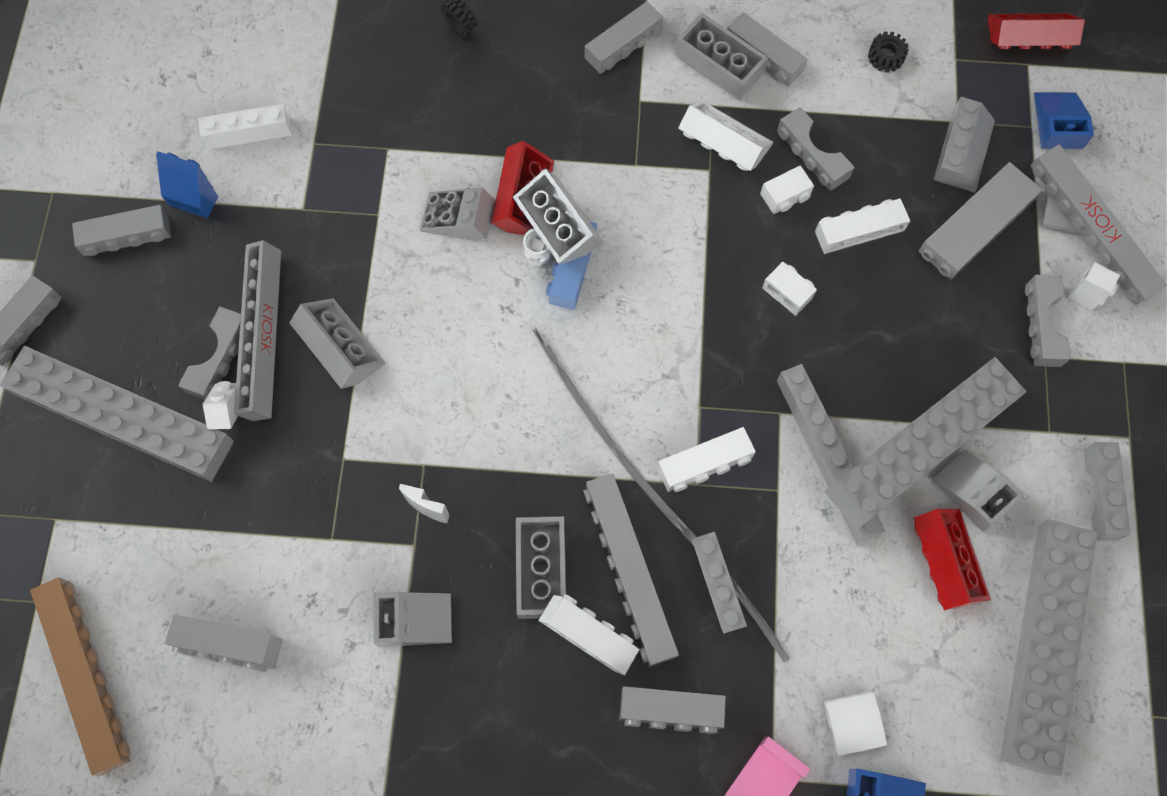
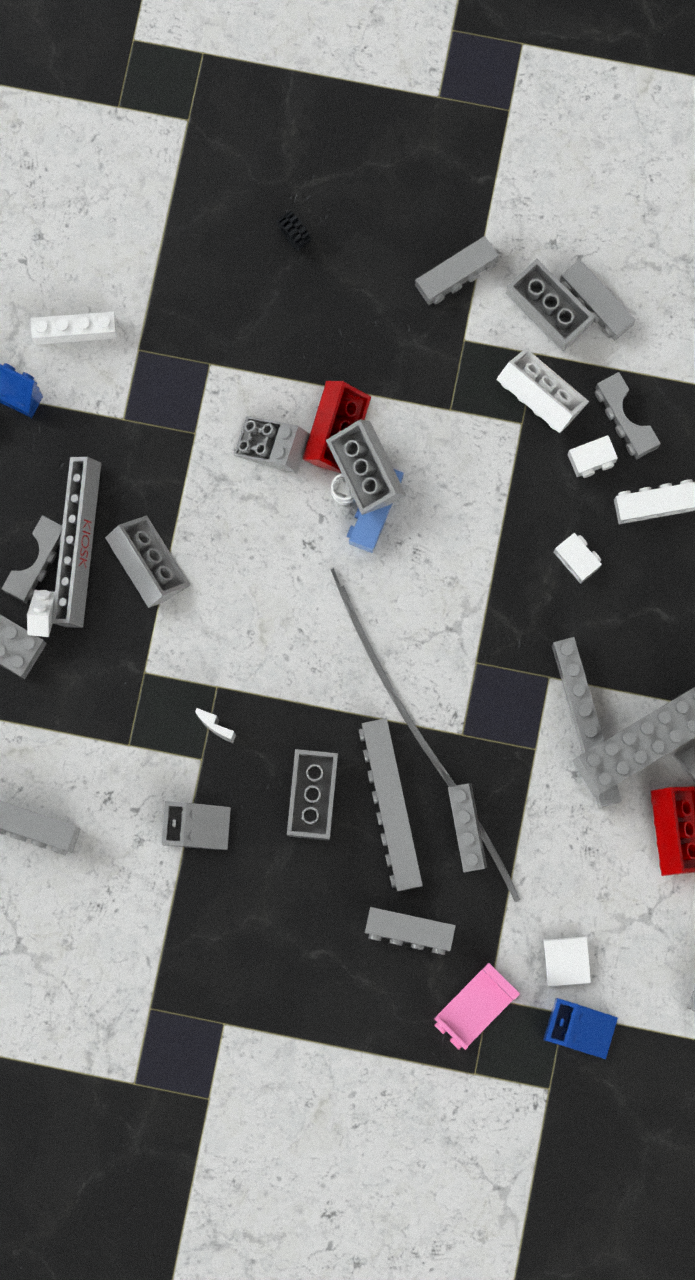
camera: 10 degrees right, 10 degrees up
white brick [539,594,639,675] -> none
white brick [657,427,755,492] -> none

